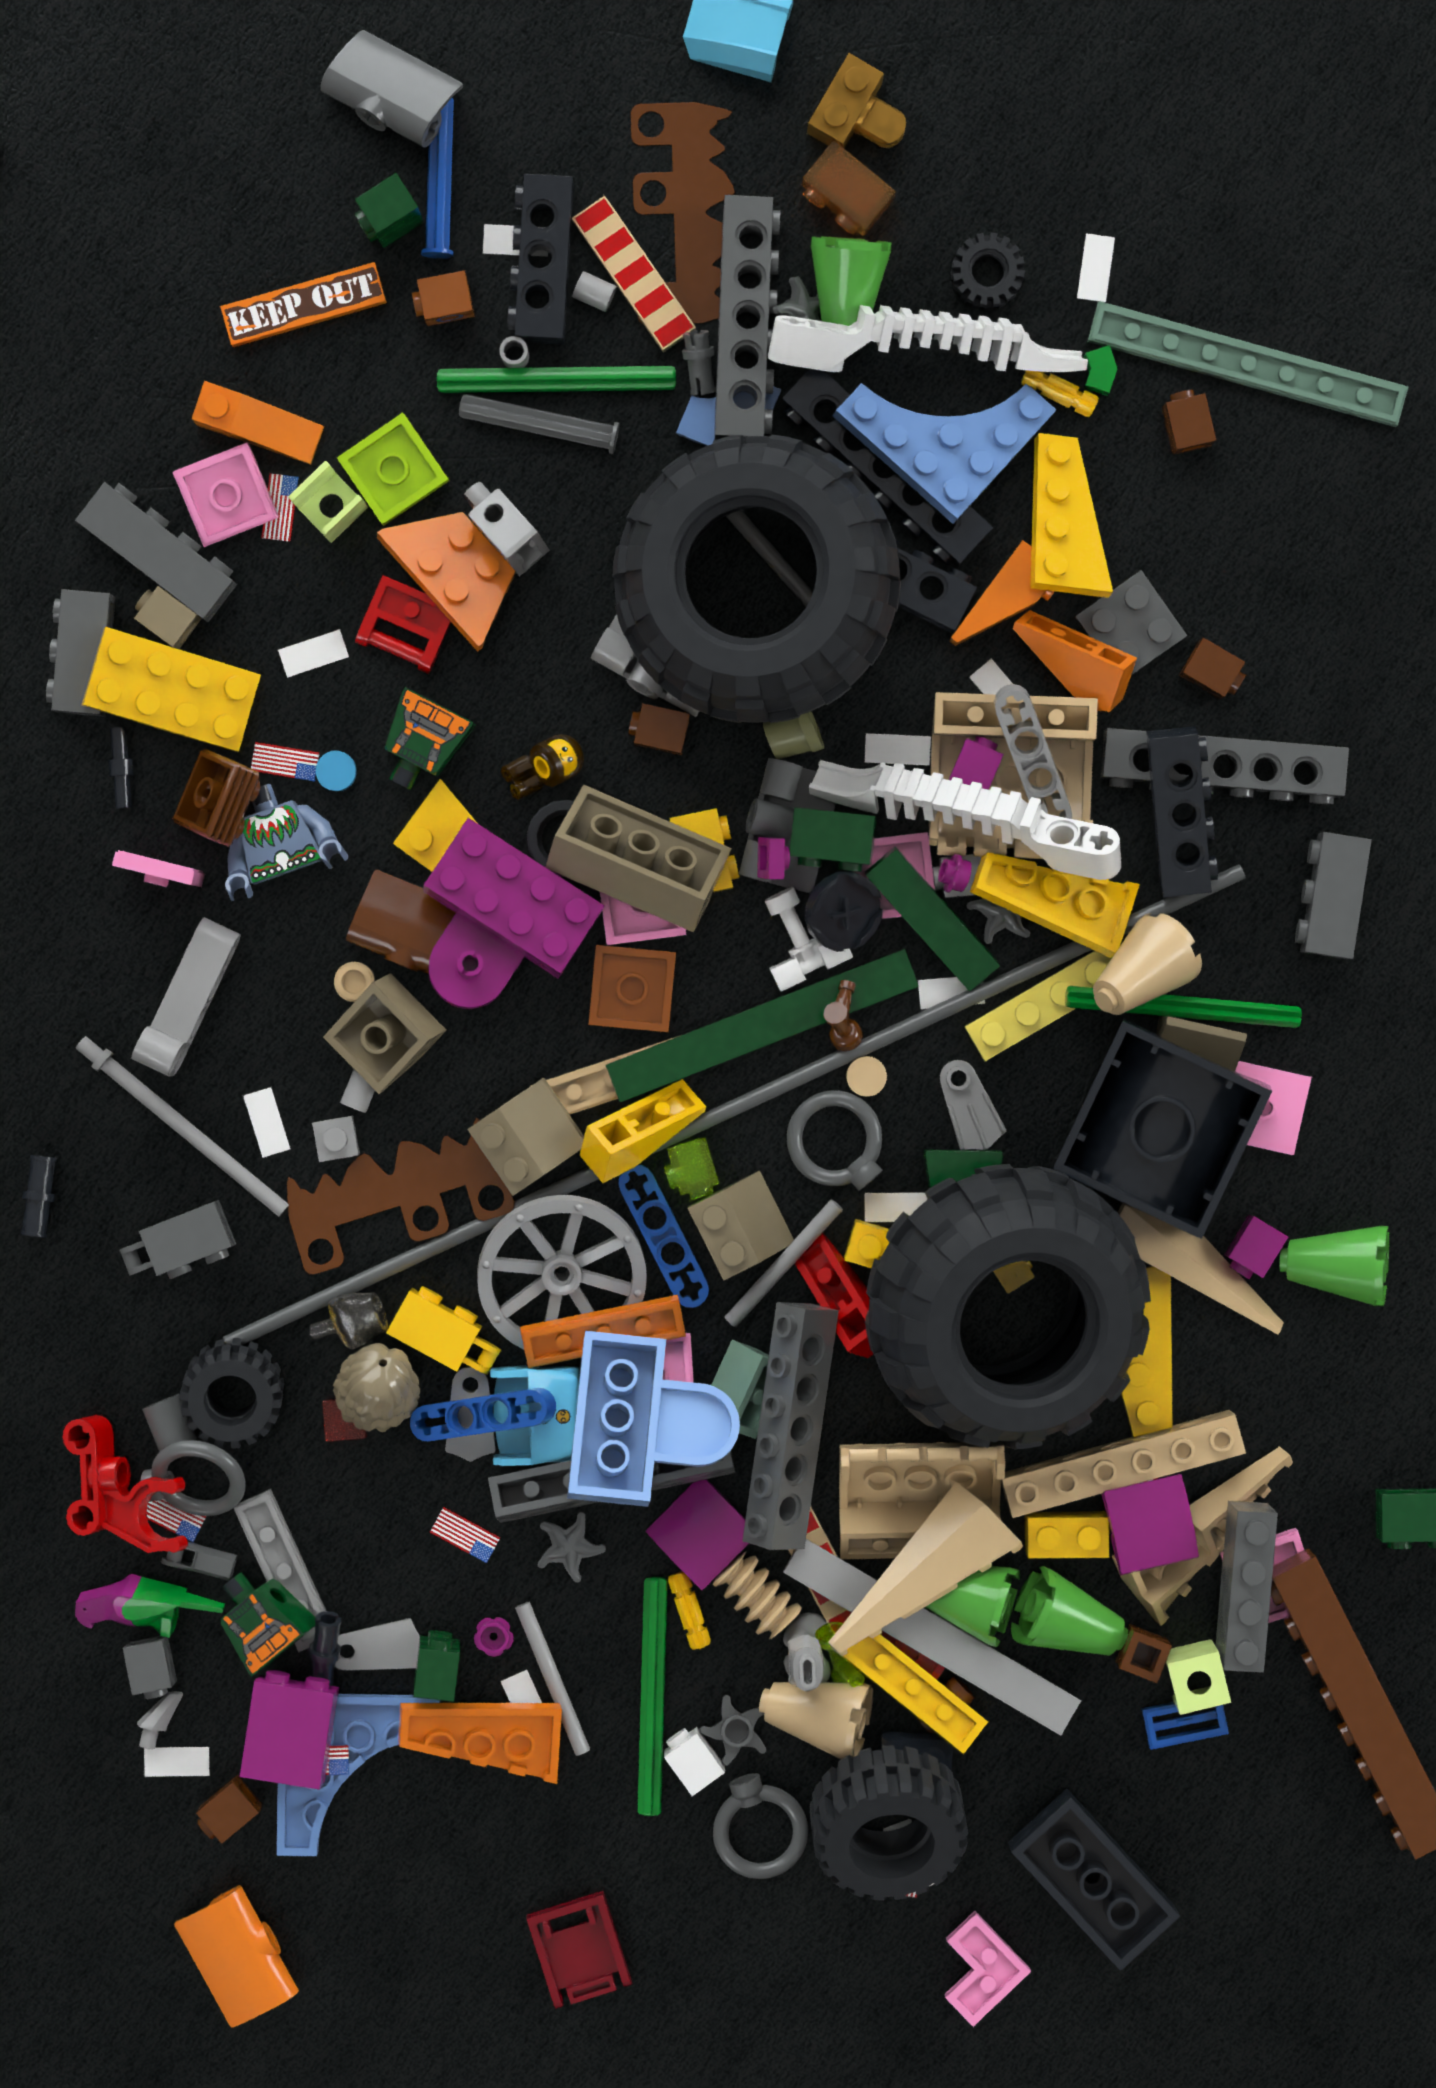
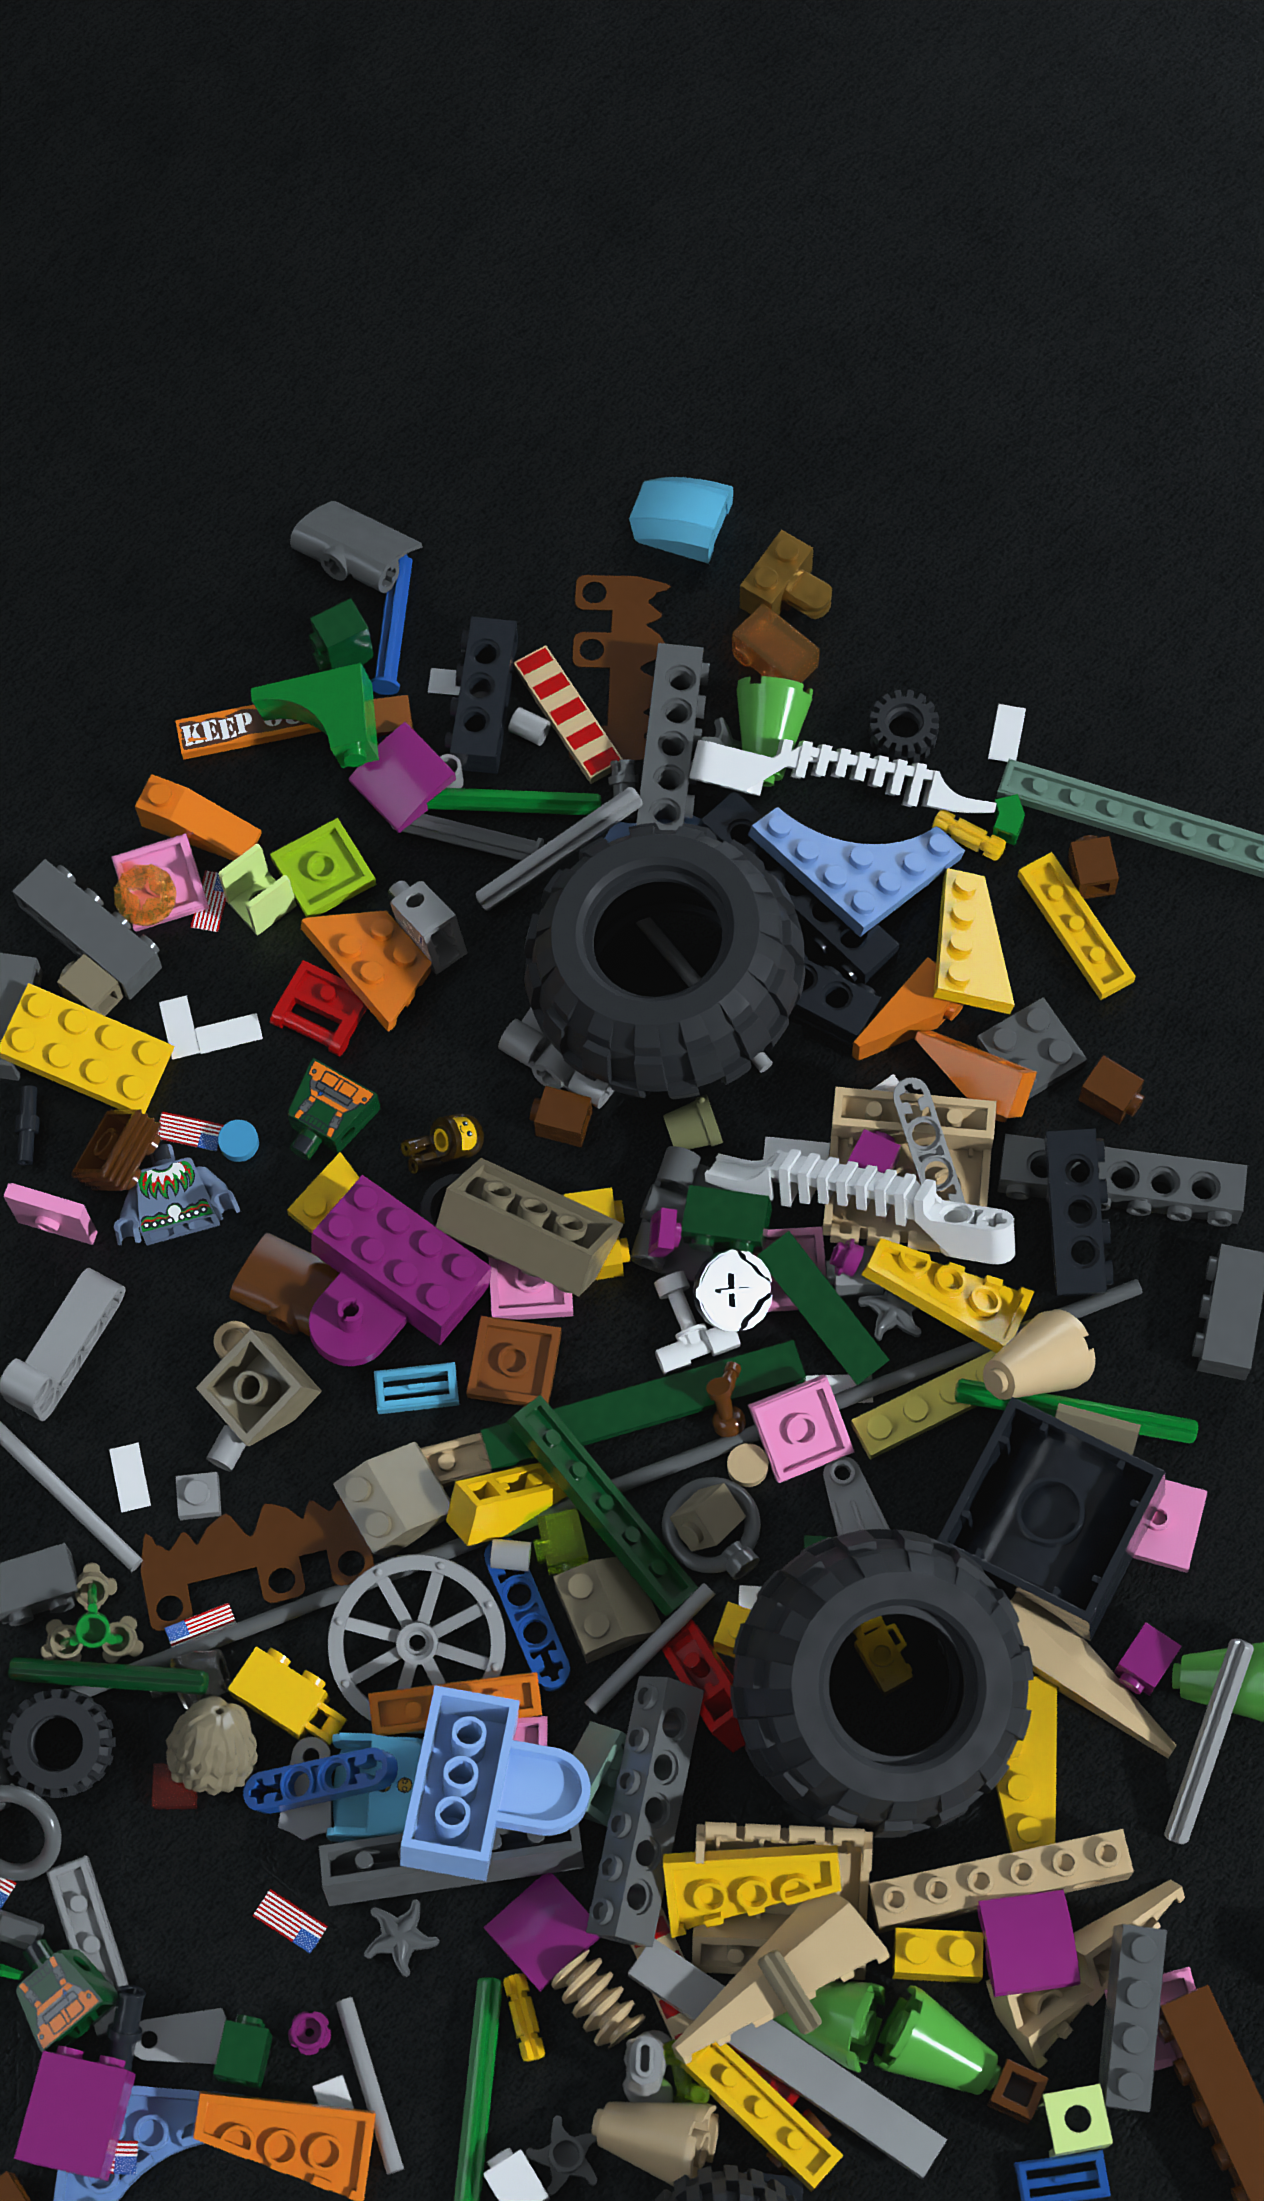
camera: 10 degrees right, 20 degrees down
none -> dark green axle [8,1657,209,1695]
none -> dark tan plant [40,1563,143,1663]
none -> clear yellow gear [114,864,177,926]
none -> white sticker [159,995,200,1060]
none -> sticker [165,1603,236,1647]
none -> green arch [251,663,379,768]
none -> magenta slope [349,722,456,833]
none -> medium azure tile [374,1362,460,1414]
none -> light grey axle [476,787,643,911]
none -> light grey hinge [490,1539,531,1571]
none -> dark green plate [507,1395,698,1617]
none -> yellow wing [663,1845,841,1938]
none -> dark tan brick [669,1483,746,1552]
none -> bright pink plate [748,1374,854,1483]
none -> dark tan axle [758,1950,822,2034]
none -> yellow plate [1018,852,1136,1000]
none -> light grey axle [1164,1638,1254,1844]

